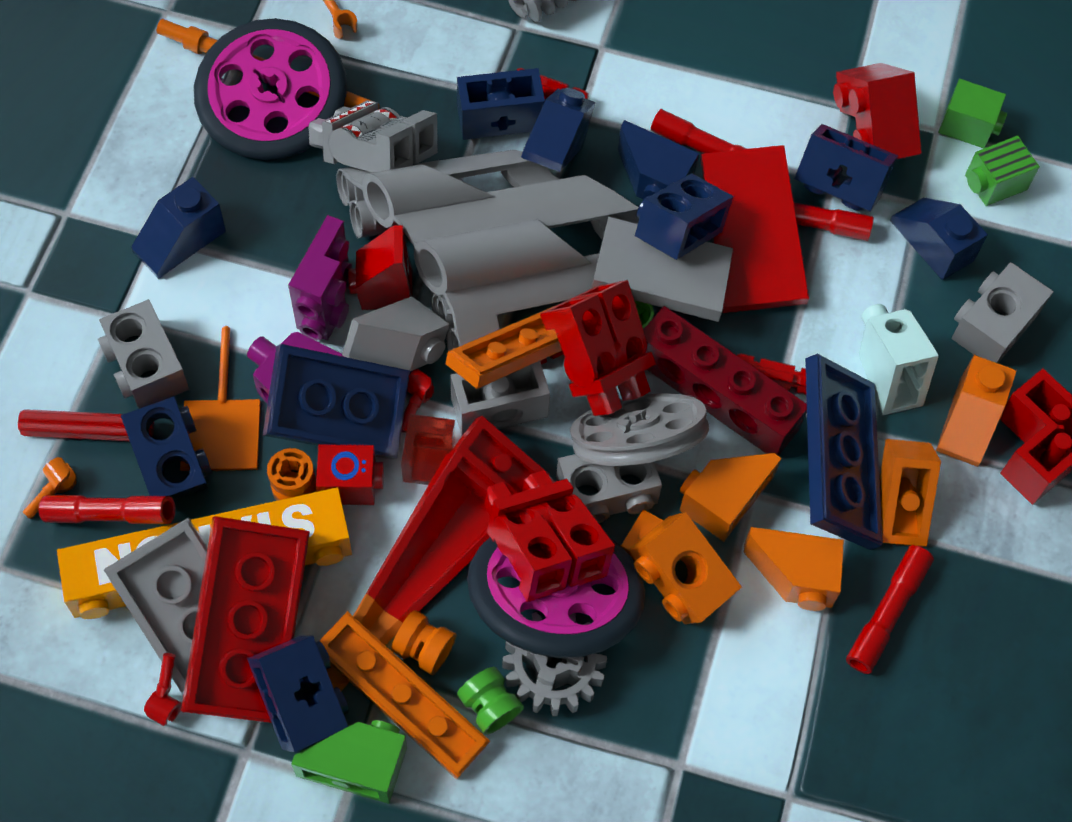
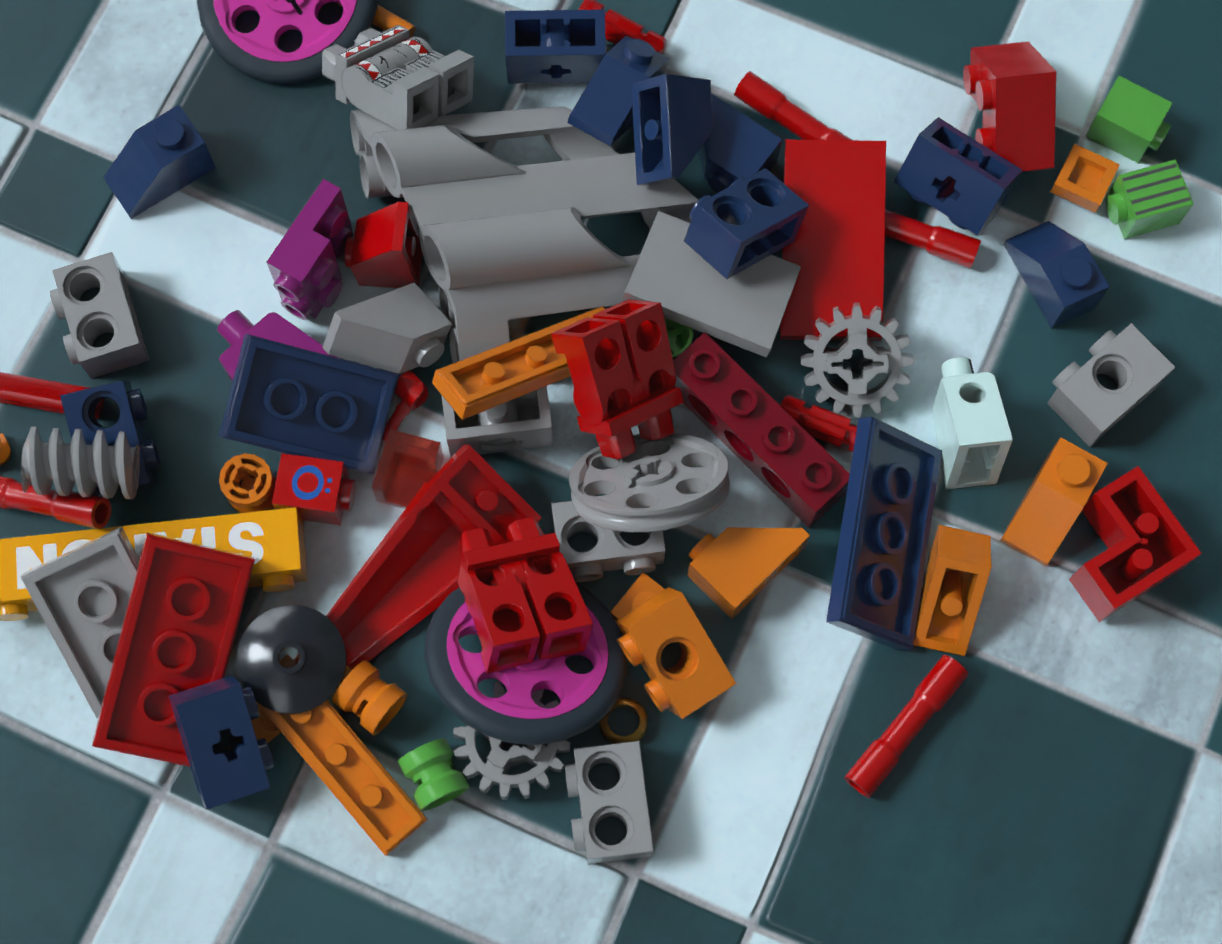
camera: 10 degrees right, 10 degrees up
red hand [144,653,182,726] -> none
orange piece [180,326,261,471] -> none
bright green slope [291,720,407,804] -> none
orange slope [743,527,844,611] -> none
none -> light grey piece [21,427,140,499]
none -> black dish [237,605,347,714]
none -> light grey brick [564,741,653,865]
none -> pearl gold piece [599,697,648,744]
none -> dark blue slope [631,74,713,186]
none -> light grey gear [801,303,914,417]
none -> orange plate [1050,143,1120,213]

